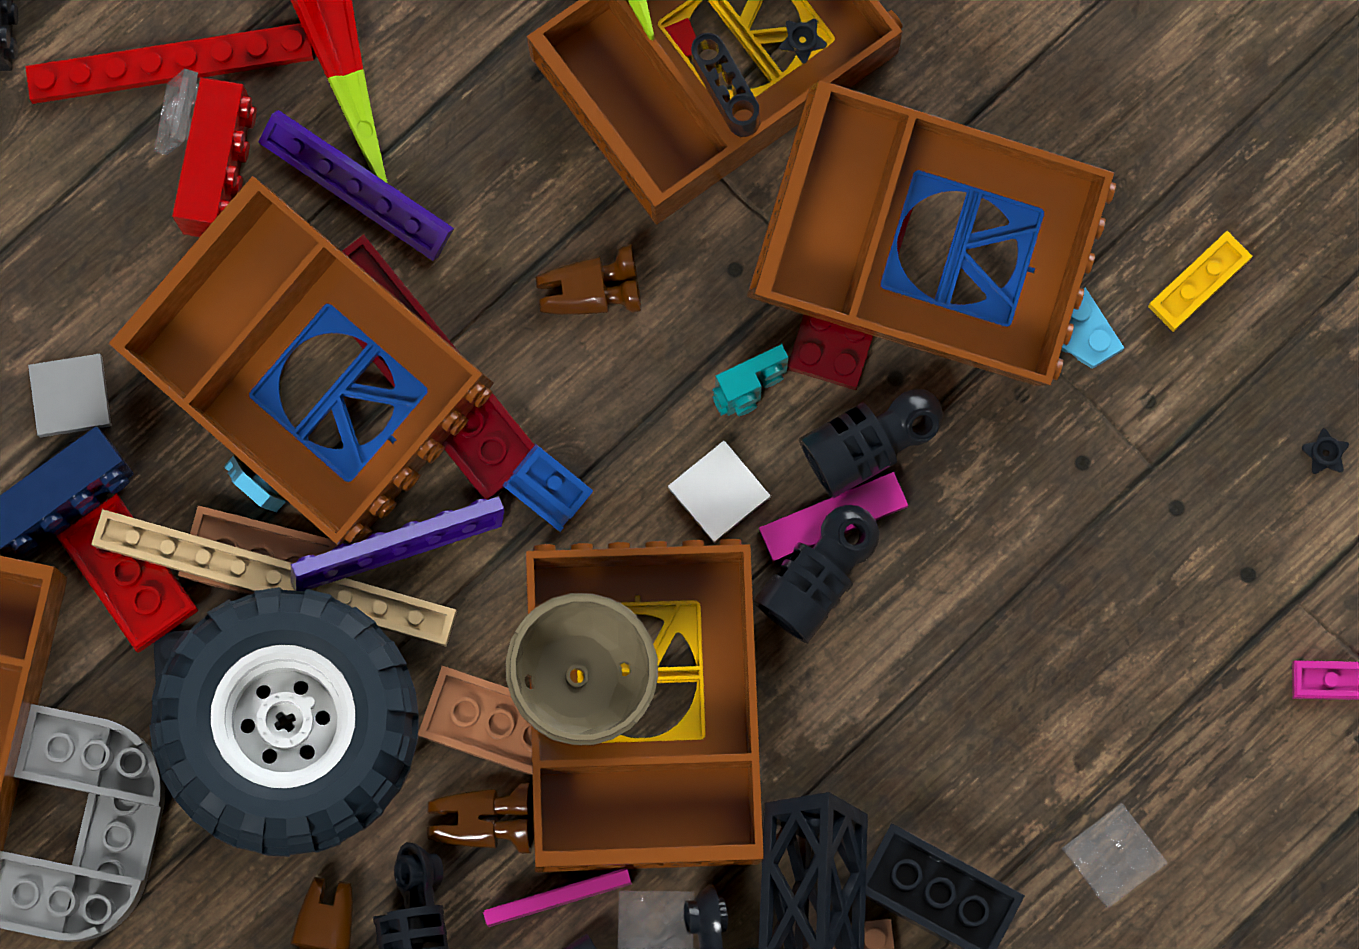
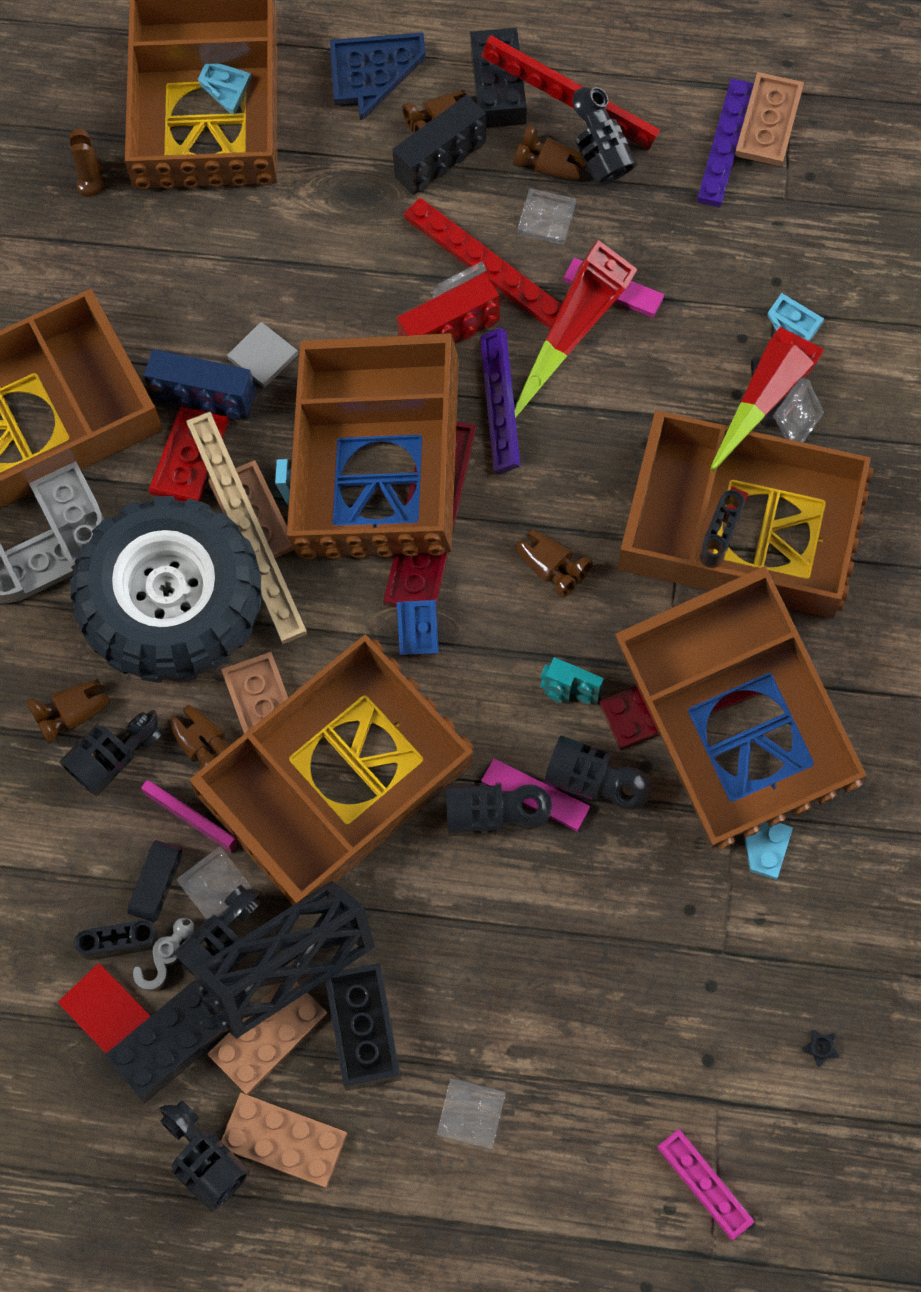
camera: 50 degrees right, 10 degrees down
dark purple plate [291,497,504,591] -> none
dark tan piece [506,593,658,745] -> none
white tile [668,441,771,544] -> none
black plate [779,19,827,64] -> none
yellow plate [1148,231,1253,332] -> none

